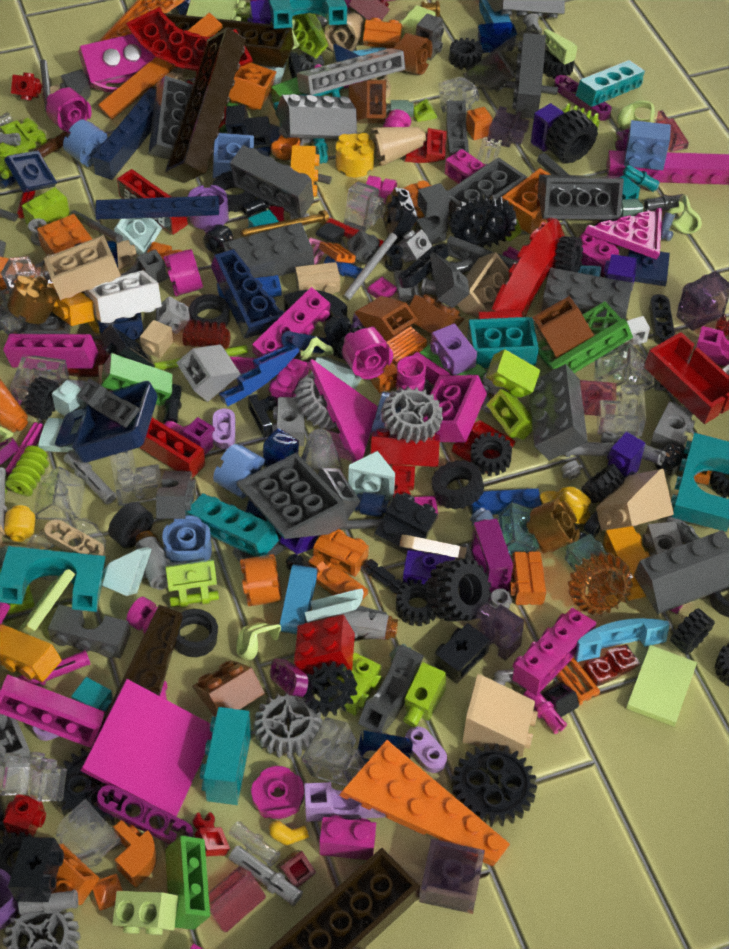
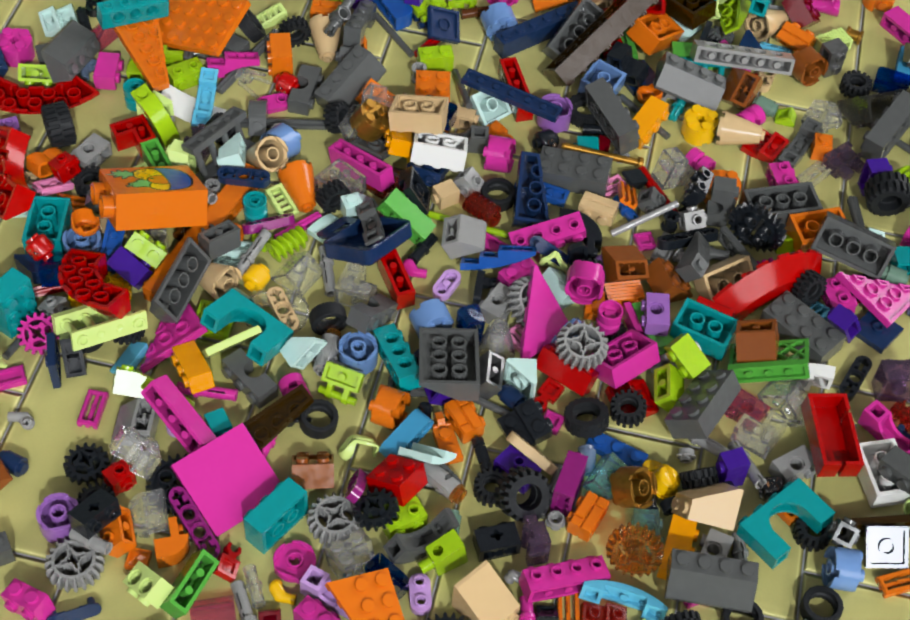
camera: 30 degrees right, 0 degrees up
magenta brick [183,417,215,456] -> none

